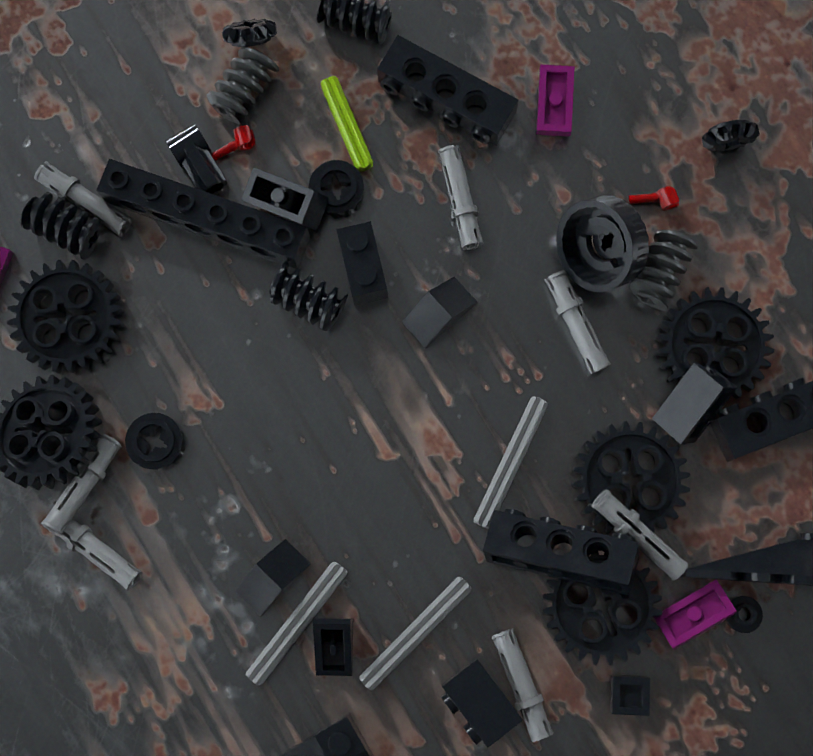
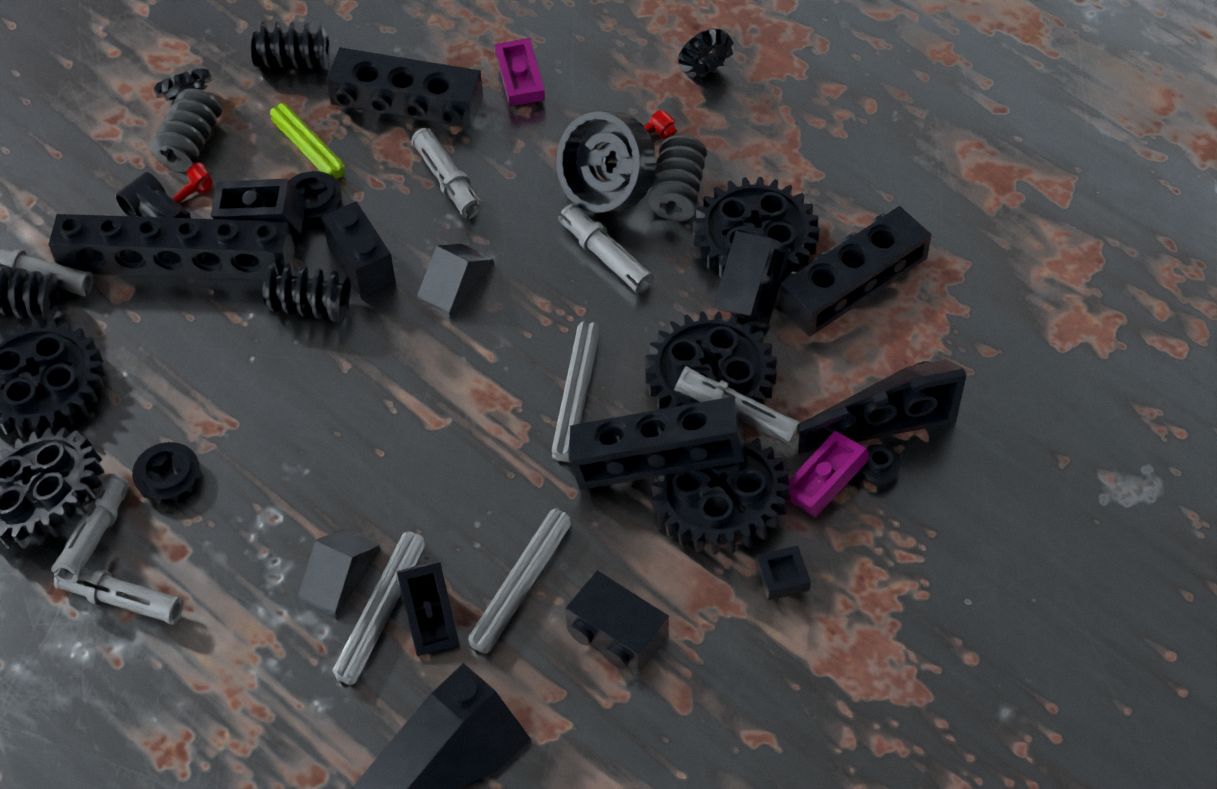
camera: 20 degrees left, 25 degrees down
light grey pin [491,628,554,742] -> none

